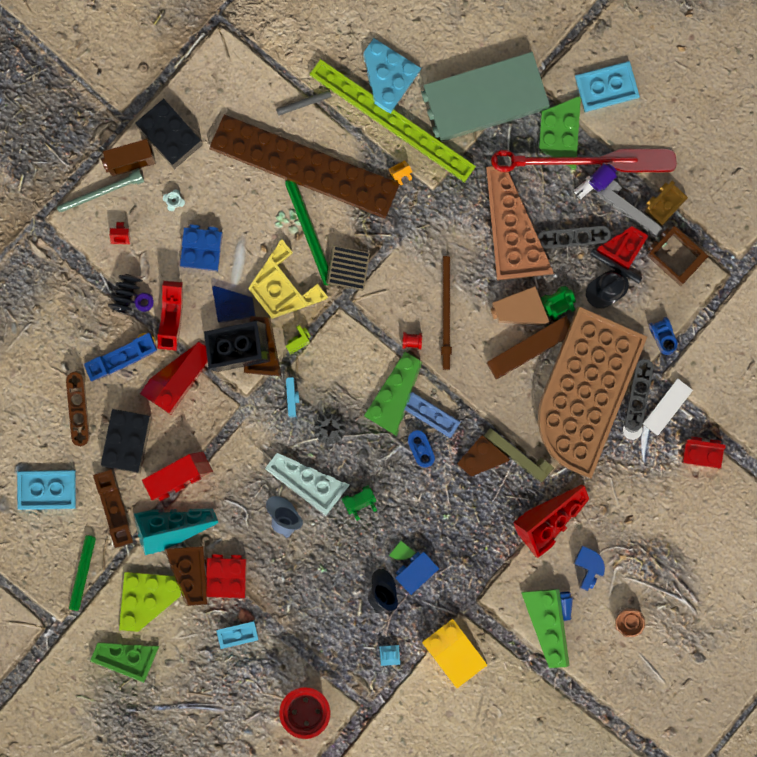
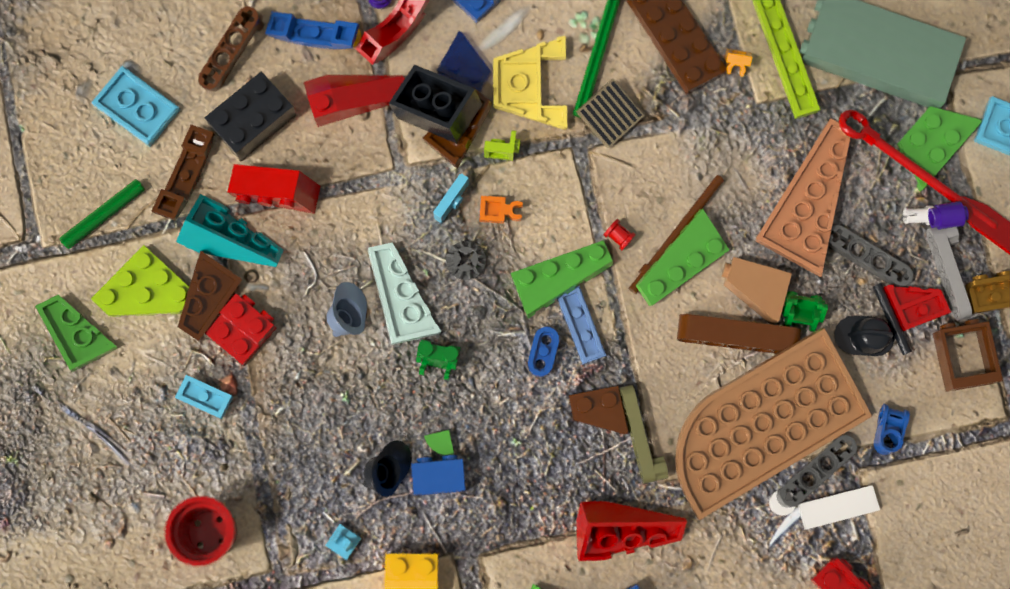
camera: 35 degrees right, 5 degrees down
none -> orange plate [479,196,523,223]
none -> bright green wing [636,209,729,306]

